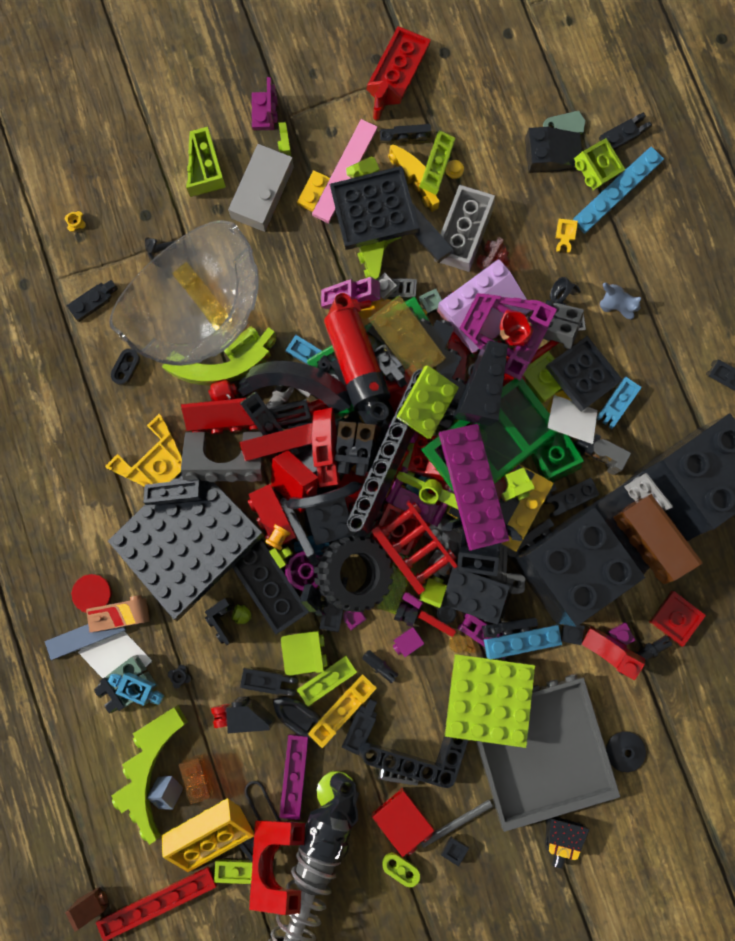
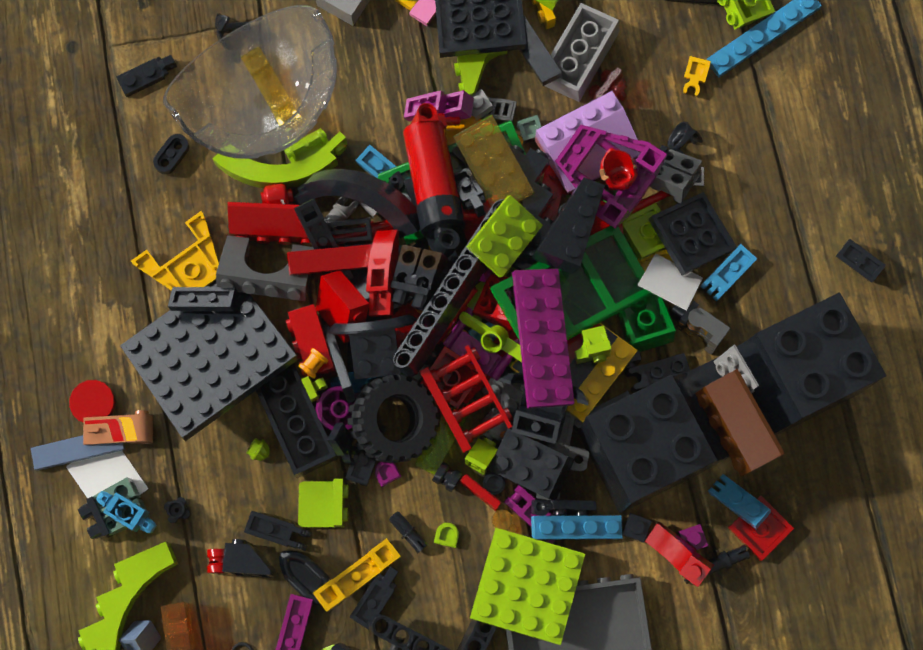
camera: 10 degrees right, 5 degrees down
black bracket [205,598,235,646] -> none
lime plate [297,656,357,706] -> none
magenta brick [393,627,424,657] -> none
magenta tile [401,592,422,609] -> none
sand blue animal [600,282,641,320] -> none
none -> lime tile [434,523,459,548]
none -> dark azure hinge [708,474,771,529]

